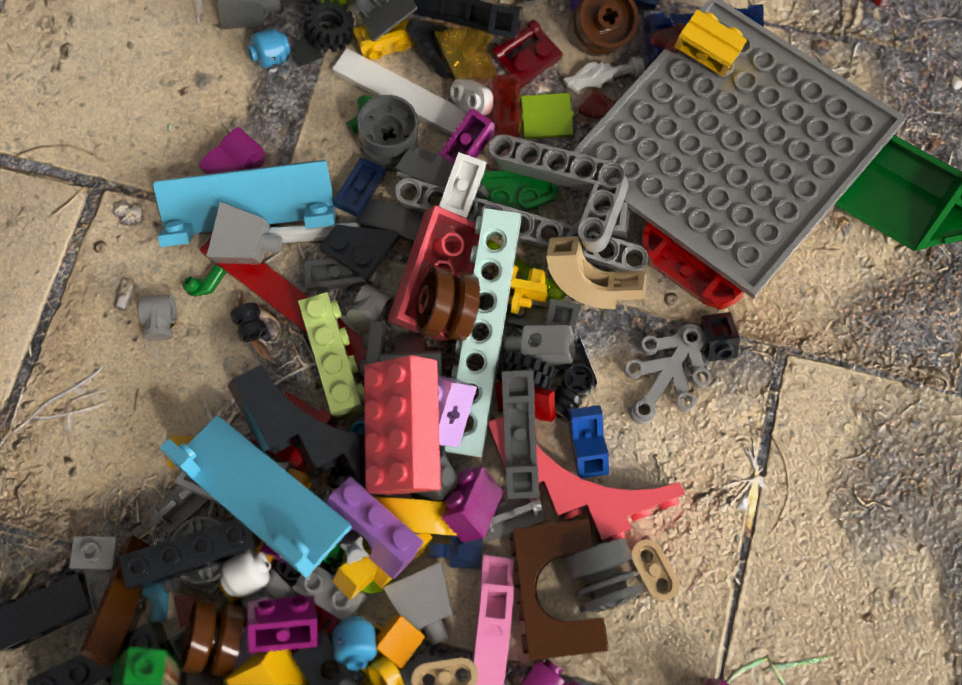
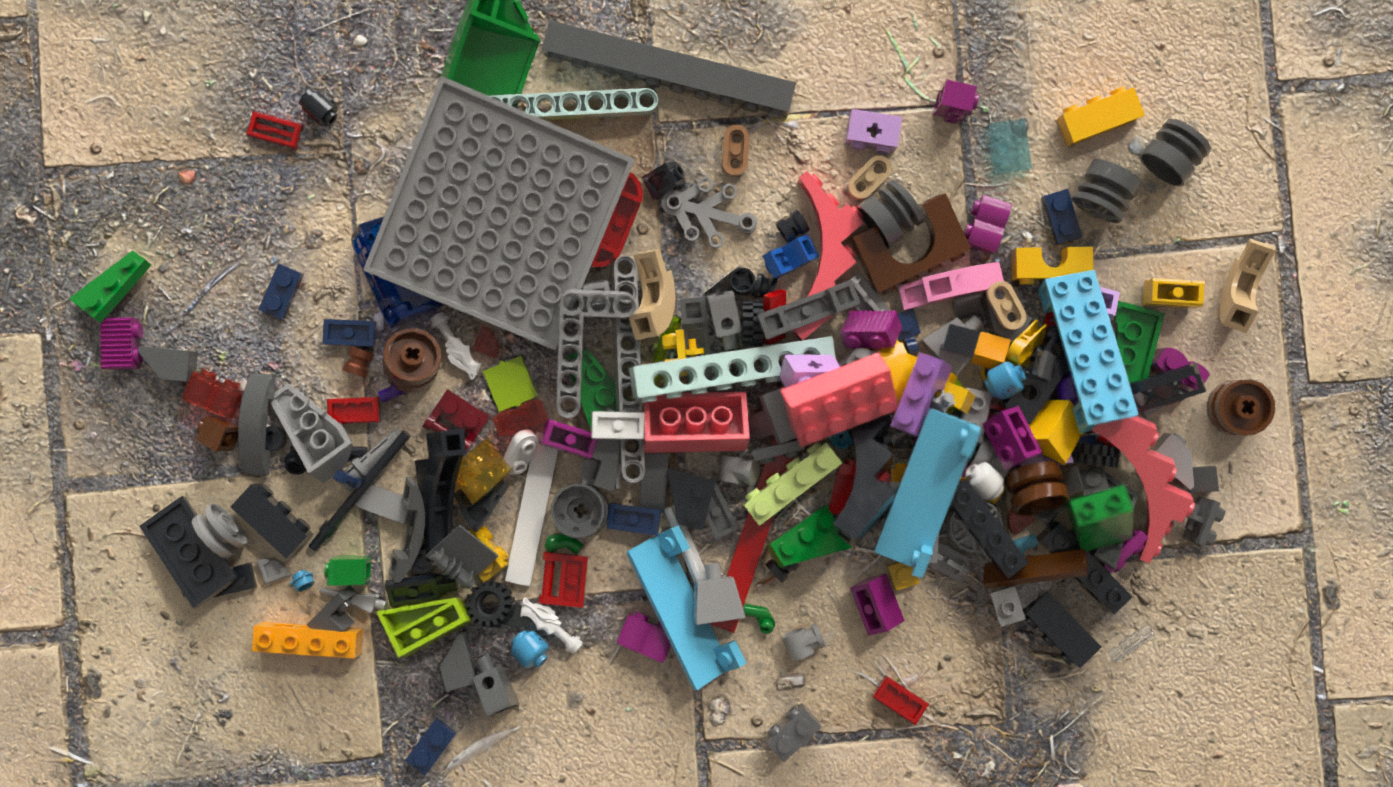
camera: 110 degrees left, 15 degrees up
reddish brown wheel [415,266,480,341] -> none
clear red tile [651,24,686,54] -> none
yellow brick [674,9,747,77] -> none
none -> black brick [299,89,338,127]
none -> light aqua beam [489,88,658,120]
none -> white piece [520,597,583,654]
none -> red plate [538,551,589,608]
none -> dark grey brick [542,20,796,119]
none -> medium nougat plate [722,125,749,177]
none -> flat silver brick [765,703,822,762]
none -> green wing [766,505,853,568]
none -> black wheel [775,209,810,243]
none -> lavender brick [845,109,902,154]
none -> magenta brick [850,573,905,636]
none -> red plate [872,675,929,726]
none -> black panel [939,324,980,358]
none -> dark grey slope [952,293,981,320]

